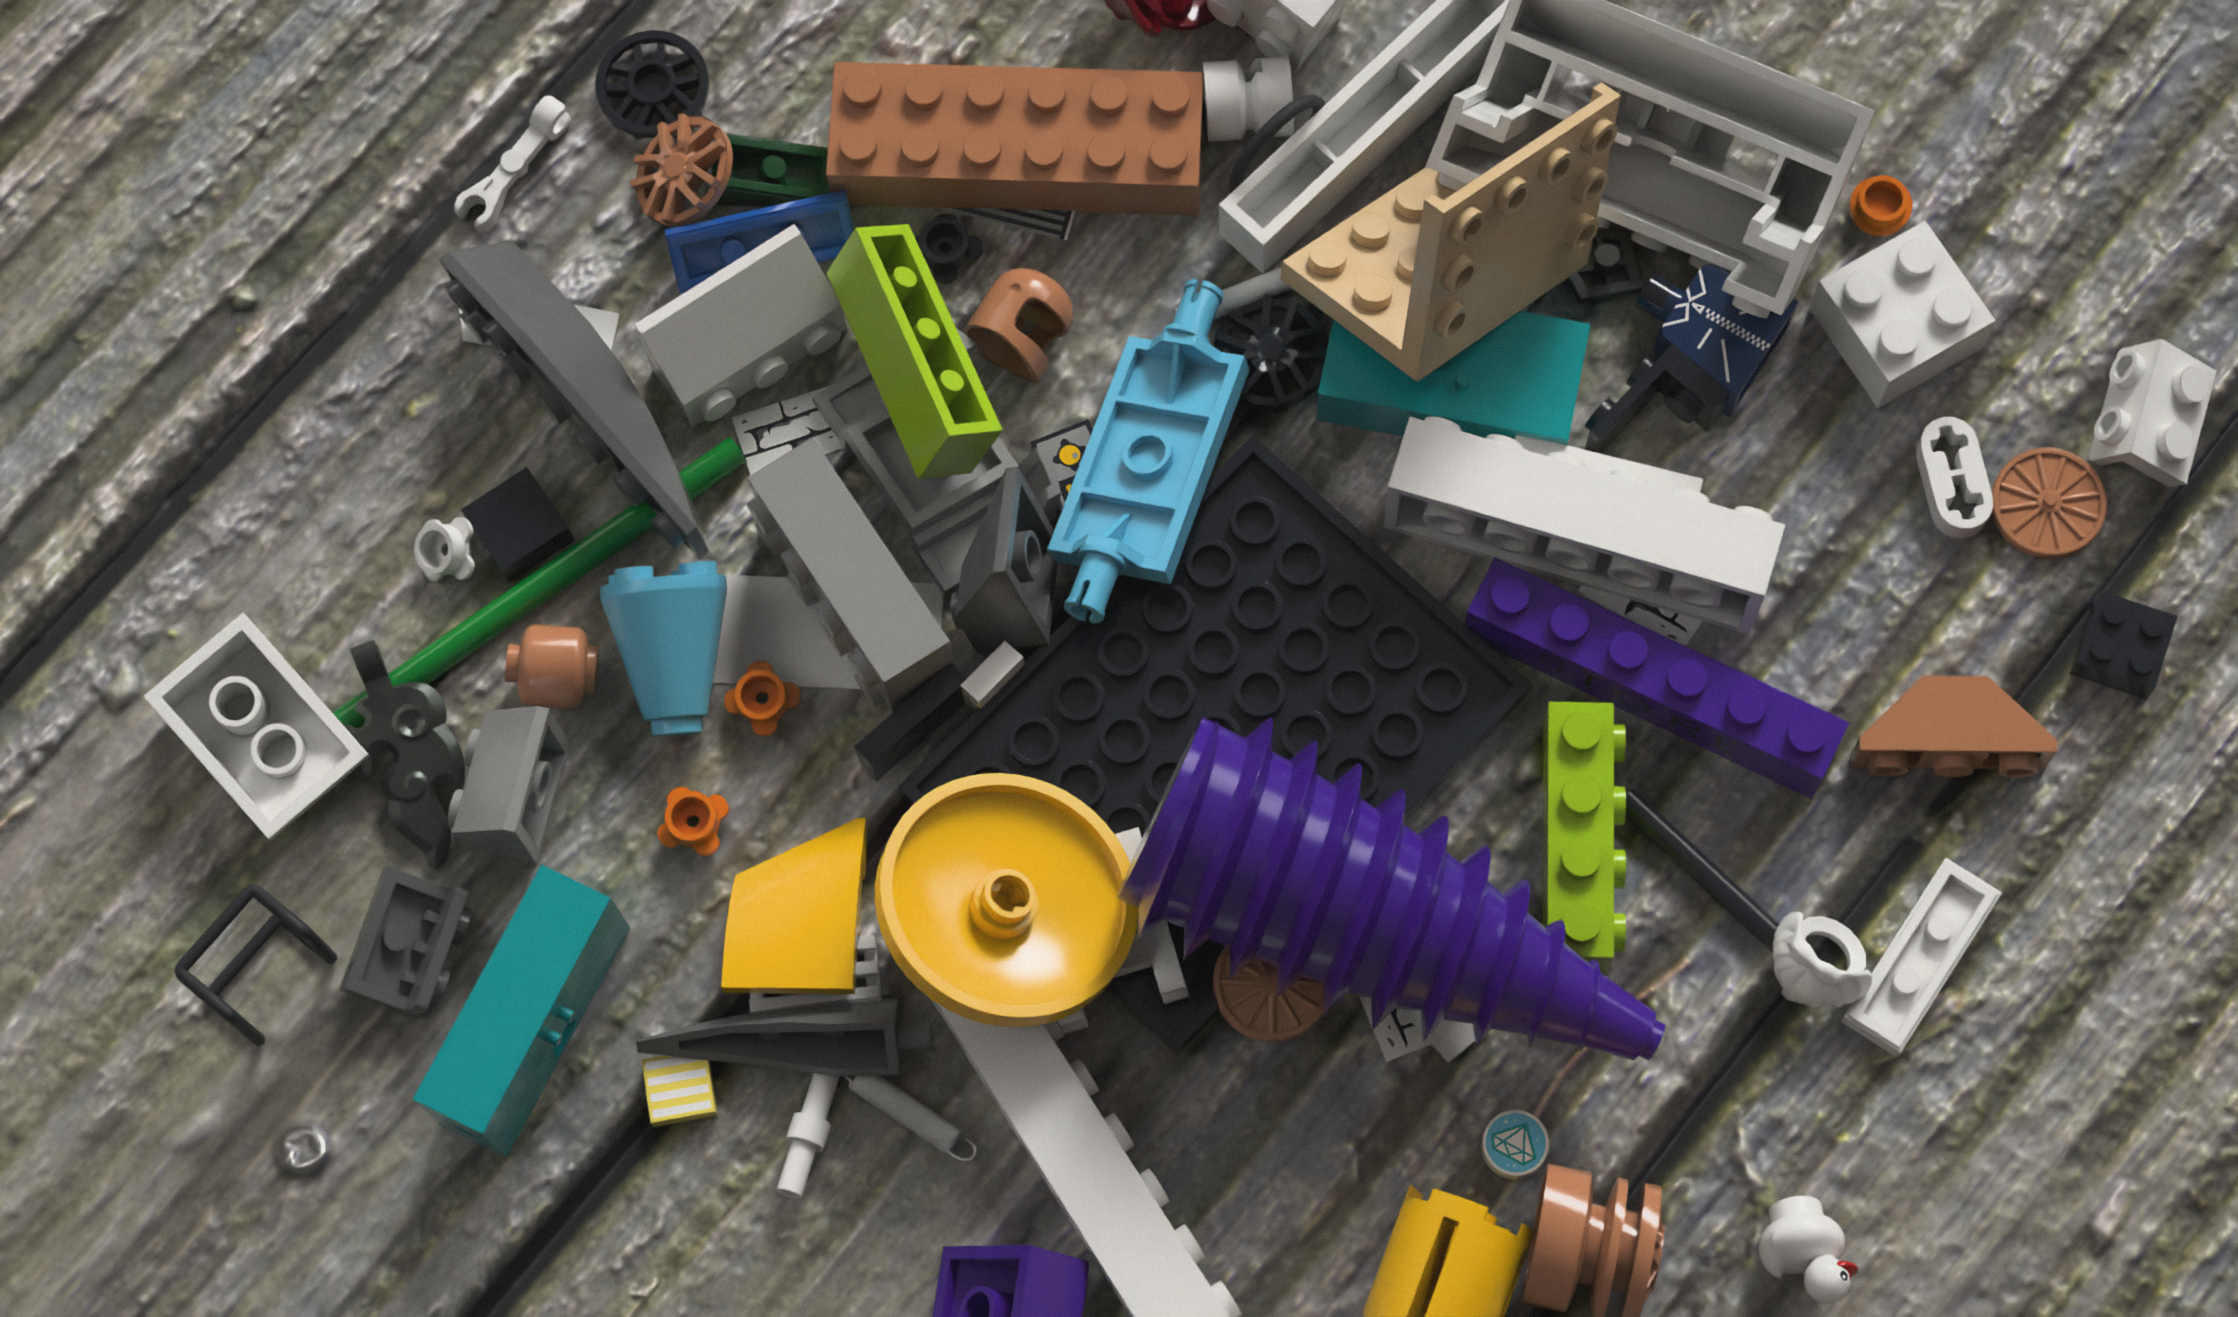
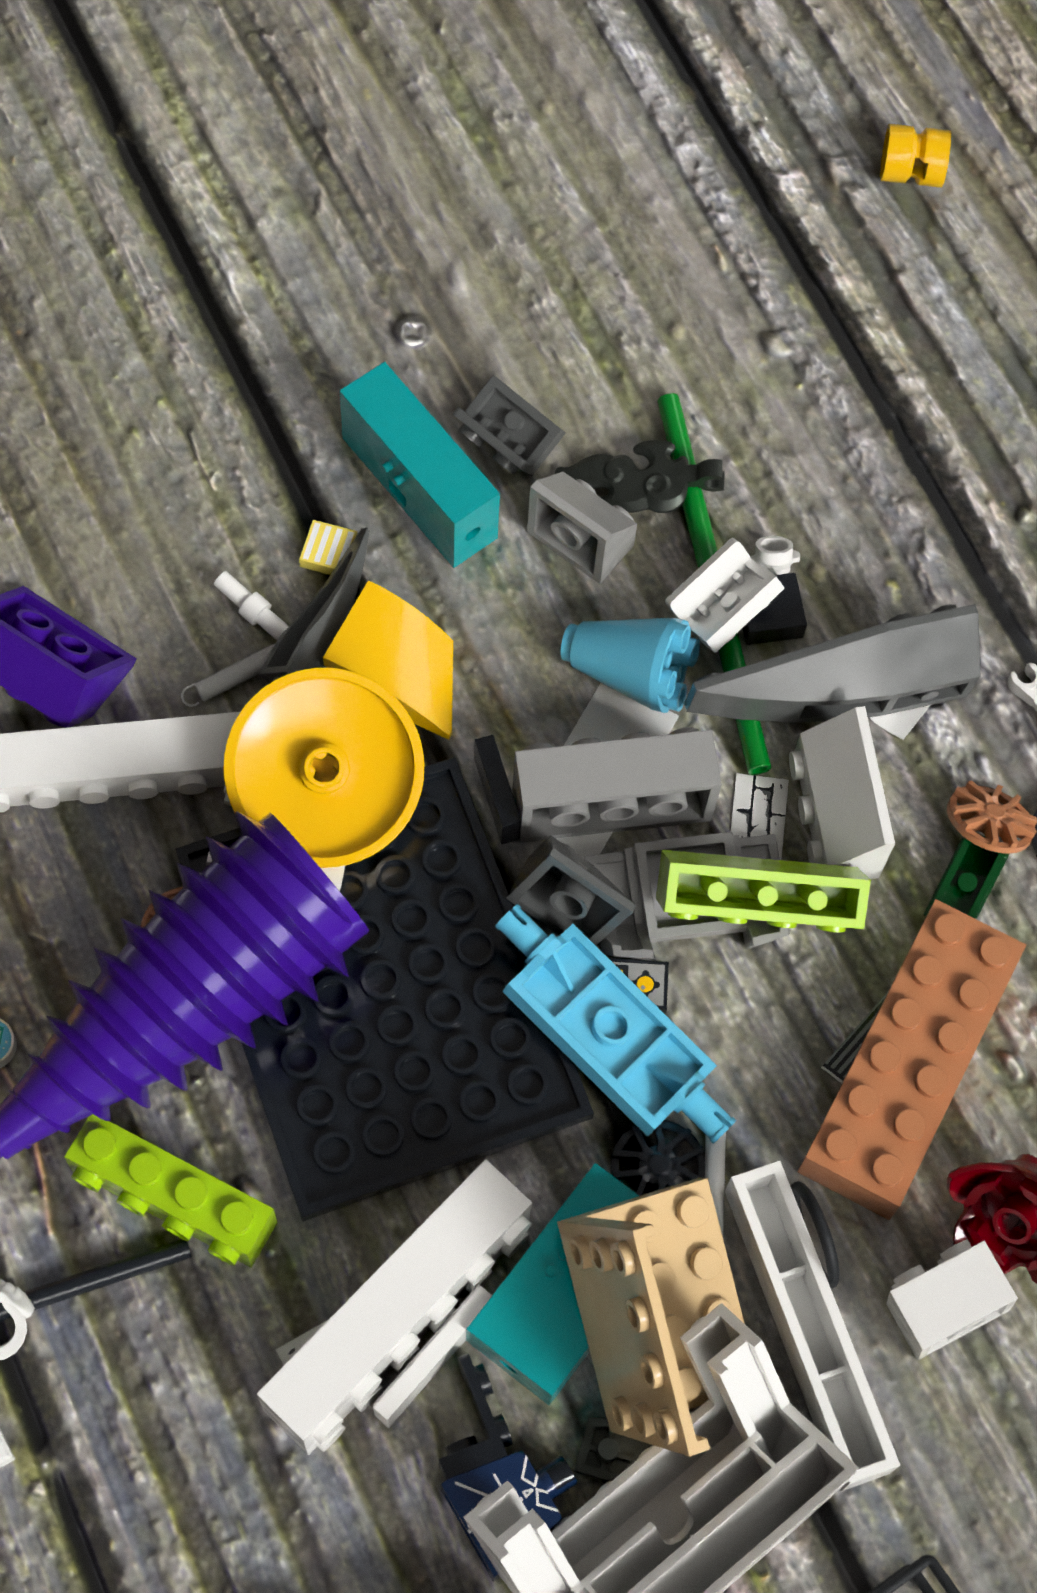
camera: 105 degrees right, 5 degrees down
white slope [143,612,370,841] -> none
black piece [175,884,337,1046] -> none
nougat head [505,624,599,710] -> none
orange plate [657,787,729,856] -> none
blue tile [665,190,855,294] -> none
orange plate [724,661,801,736] -> none
black plate [915,213,983,284] -> none
white tile [960,641,1025,712] -> none
nougat helmet [963,268,1074,384] -> none
white wheel [1203,56,1294,142] -> none
dark purple brick [1465,557,1849,799] -> none
nougat slope [1850,675,2057,778] -> none
none -> white bracket [665,538,785,653]

